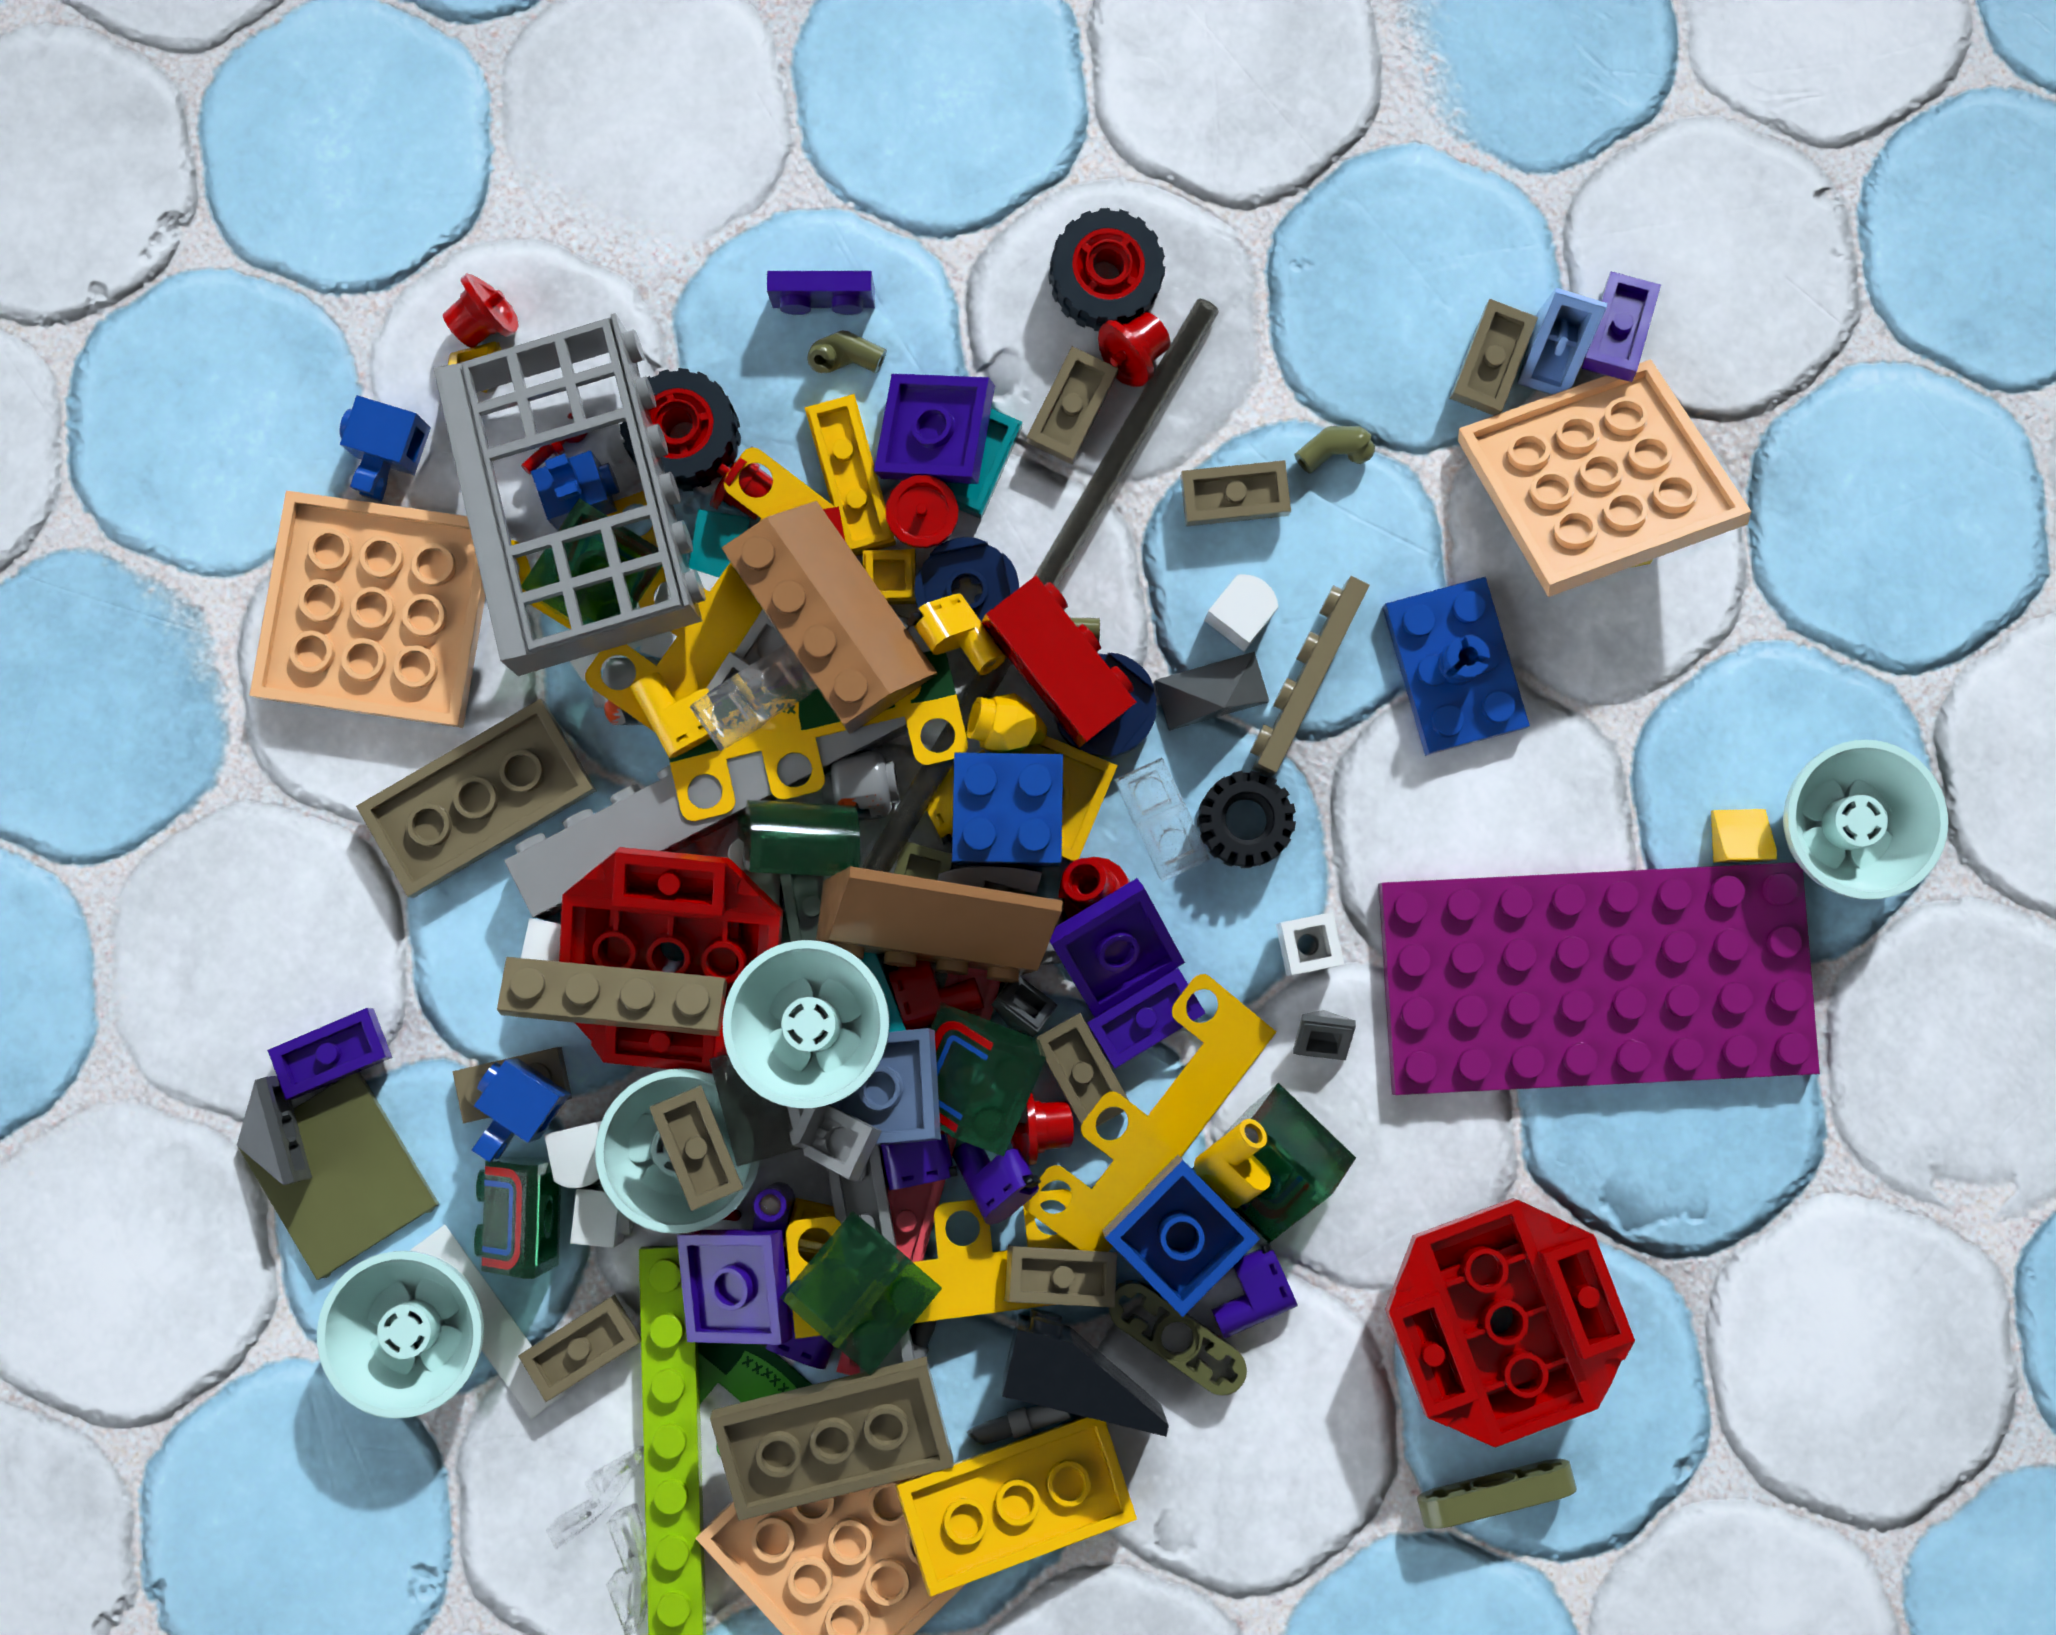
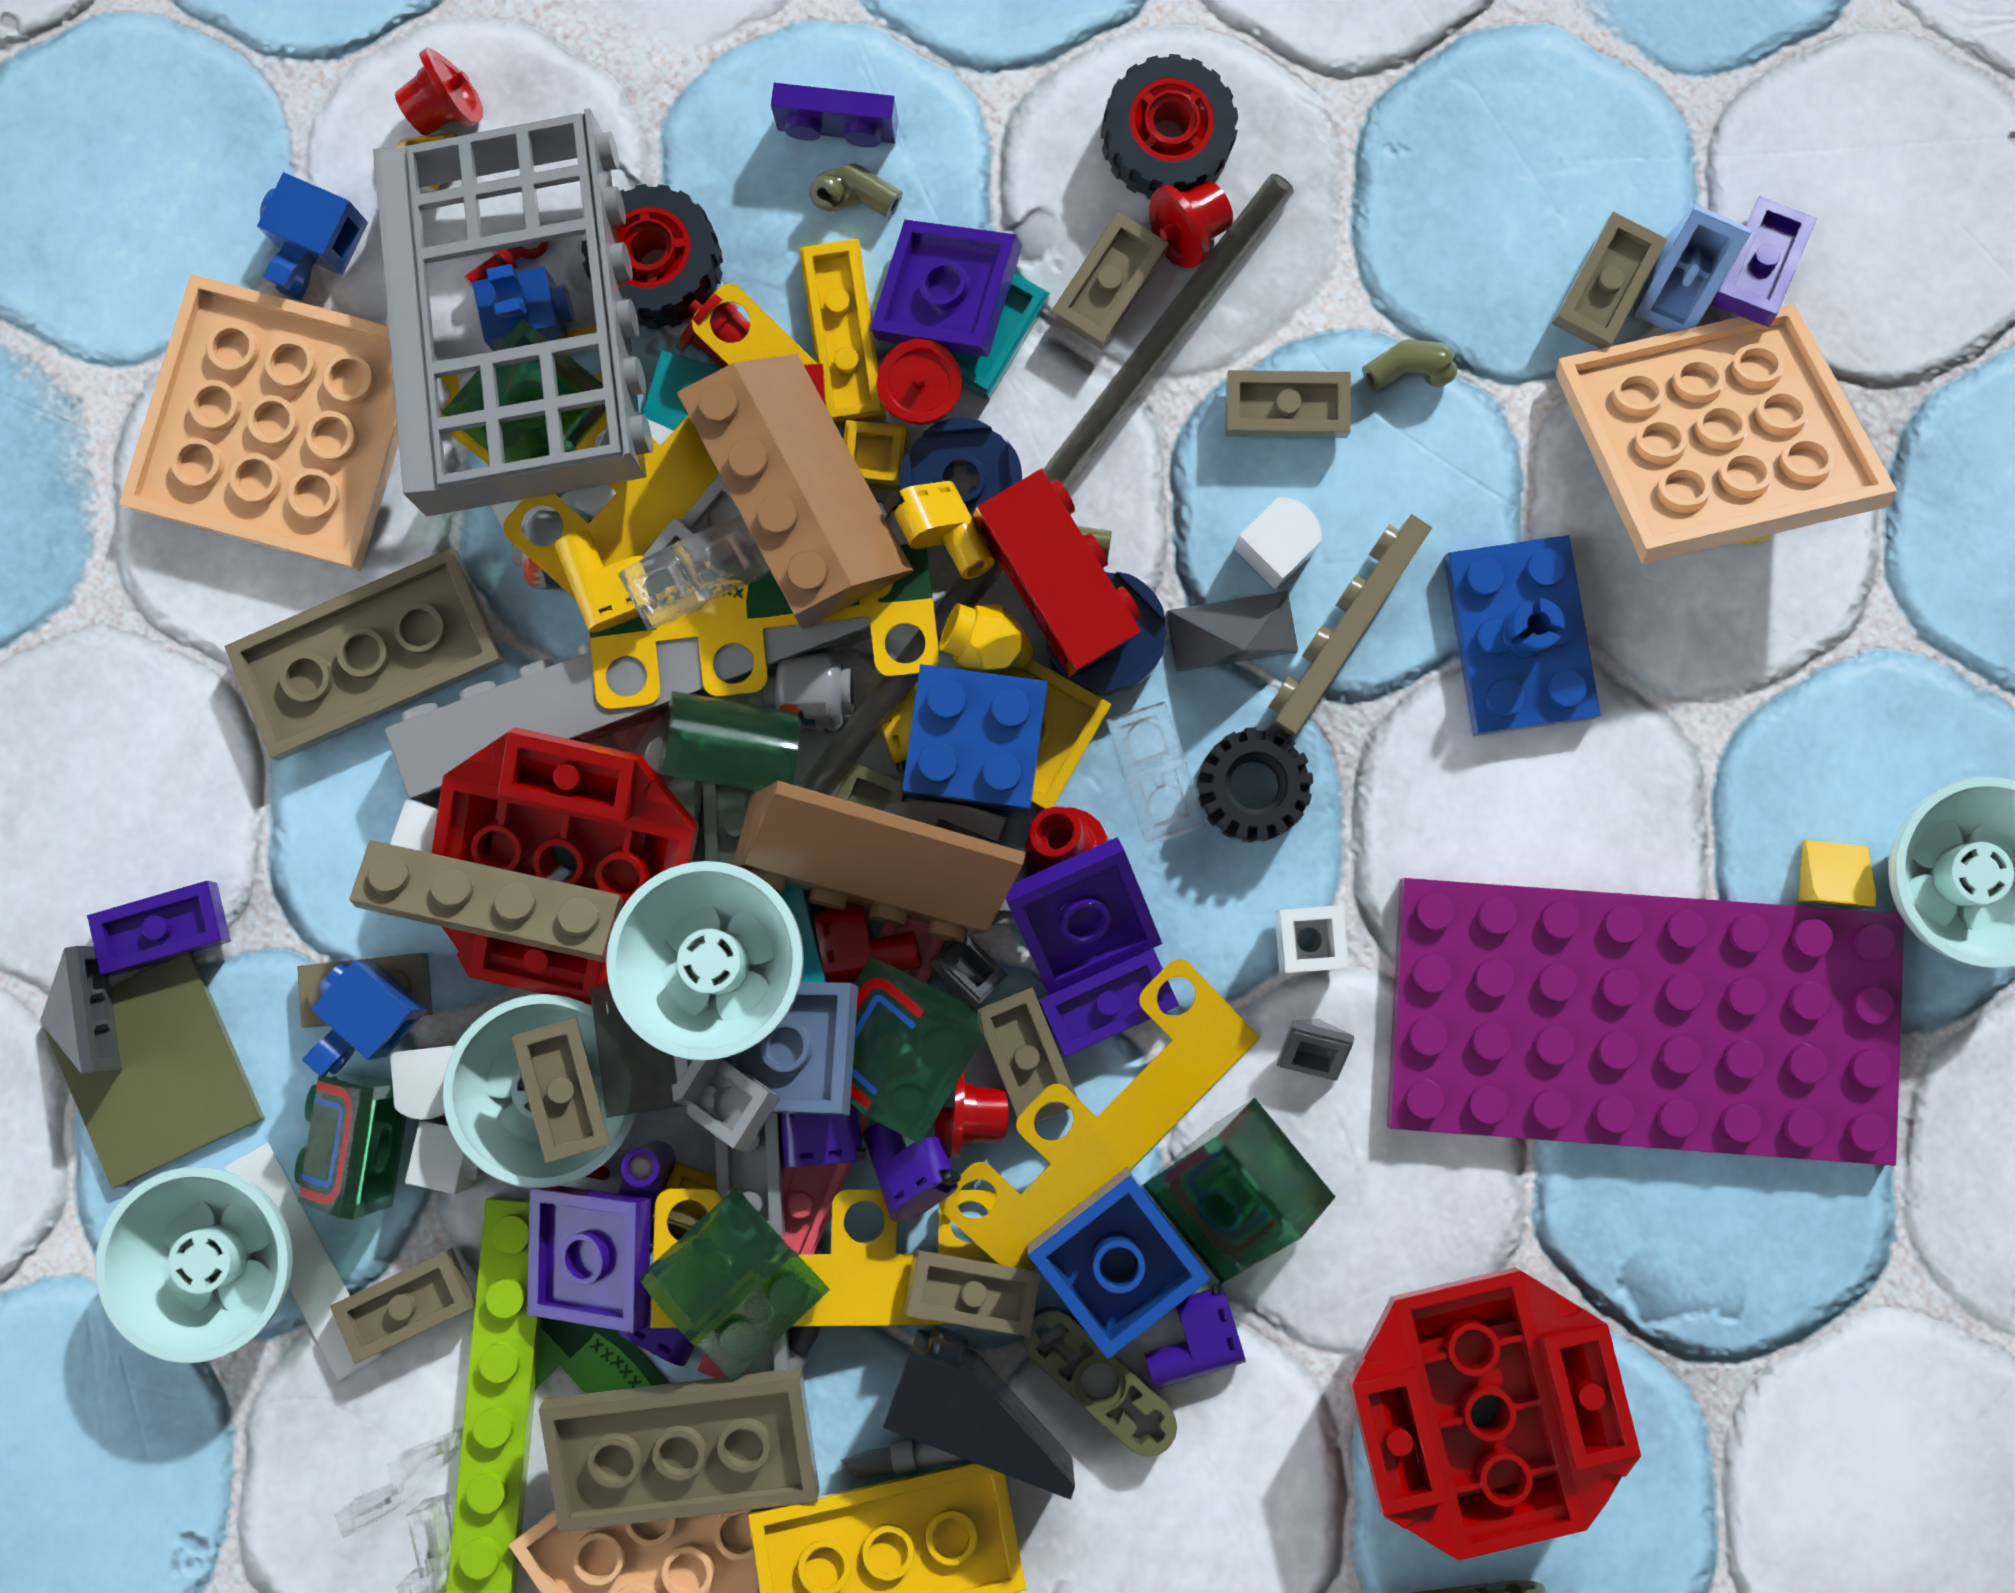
camera: 15 degrees right, 0 degrees up
yellow piece [1194,1119,1271,1210] -> none

